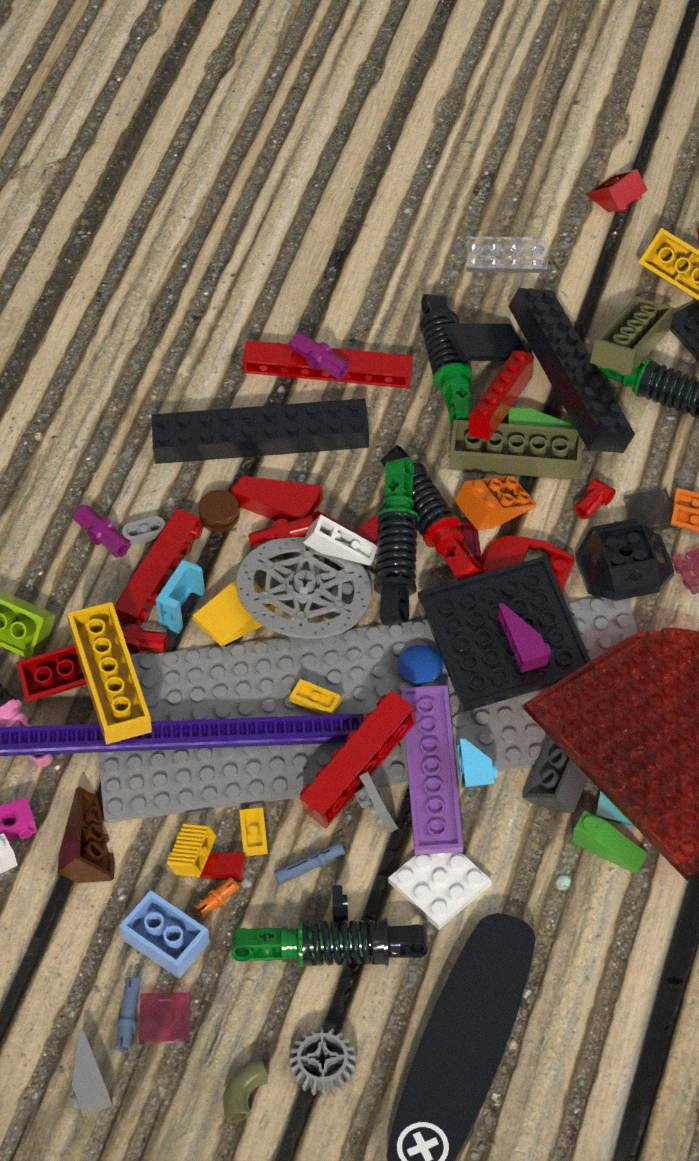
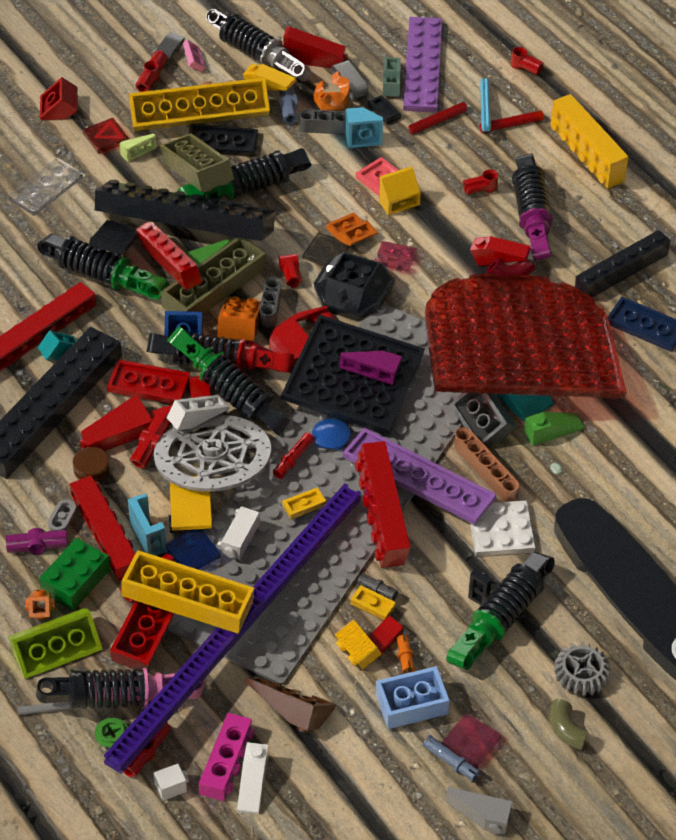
camera: 55 degrees left, 5 degrees down
sand blue pin [273,841,345,885] -> none
magenta piece [290,332,349,379] -> none
light grey hinge [355,772,398,833] -> none
medium azure slope [456,738,498,788] -> none
none -> orange brick [25,589,55,620]
none -> teal slope [38,330,77,361]
none -> green brick [39,538,110,611]
none -> clear red tile [83,118,129,154]
none -> red plate [107,359,191,404]
none -> yellowish green slope [120,134,157,162]
none -> blue slope [164,311,203,337]
none -> clear blue tile [165,529,221,569]
none -> white brick [216,506,260,560]
none -> dark grey beam [260,277,281,328]
none -> red pin [273,432,314,479]
none -> dark grey pin [357,573,398,601]
none -> nougat beam [454,427,519,502]

